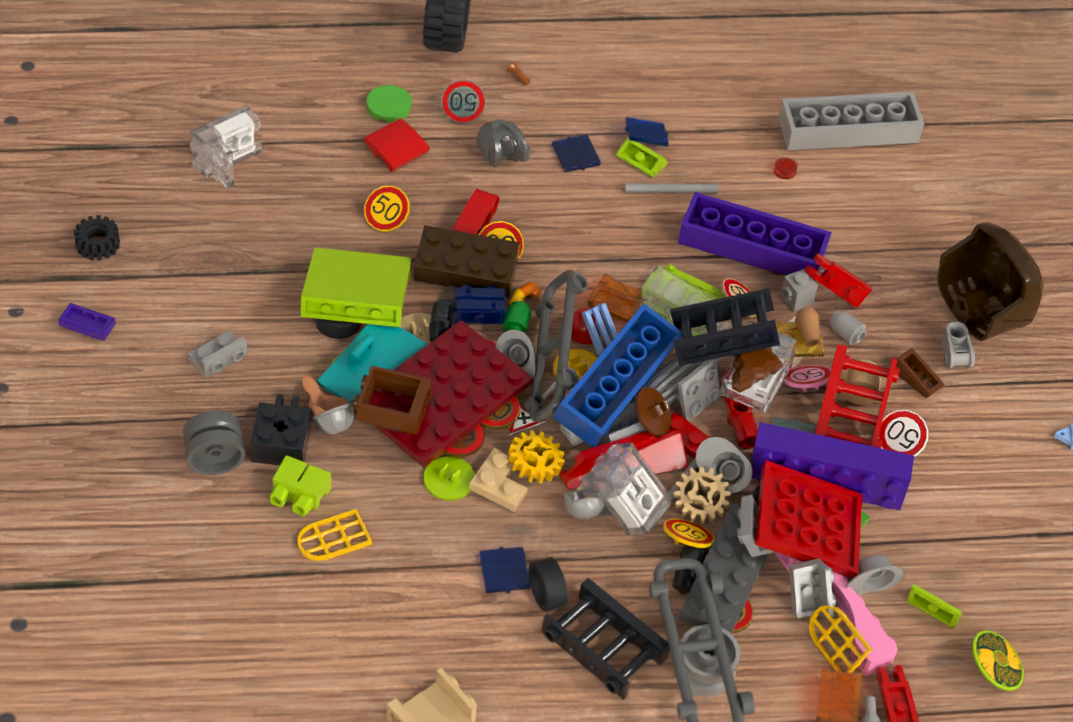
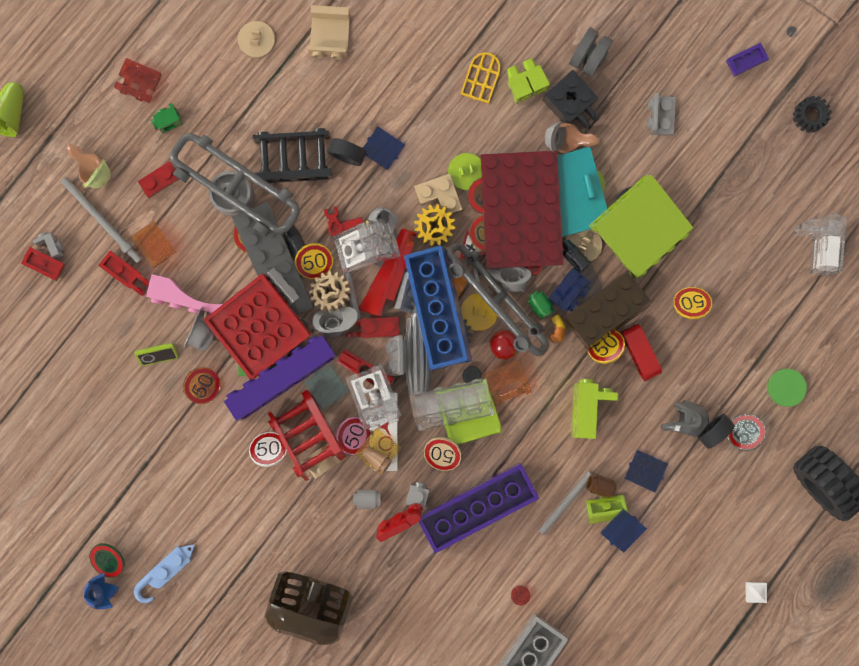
camera: 135 degrees right, 35 degrees up
reddish brown window [353,365,432,435] -> none
red slope [363,118,430,172] -> none
dark orange piece [507,62,530,86] -> none
light blue tile [581,303,618,357] -> none
reddish brown piece [635,387,671,437] -> none
black fence [670,288,780,366] -> none
reddish brown rock [732,347,783,393] -> none
light grey bracket [789,559,836,619] -> none
yellow window [809,605,872,680] -> none
reddish brown slope [896,348,945,398] -> none
light grey piece [941,322,975,369] -> none
shield [972,630,1024,691] -> none
none -> piece [183,367,221,405]
none -> red bar [324,206,365,238]
none -> lime brick [571,379,618,439]
none -> reddish brown brick [586,474,616,499]
none -> black tyre [697,414,735,449]
none -> white tile [746,582,767,603]

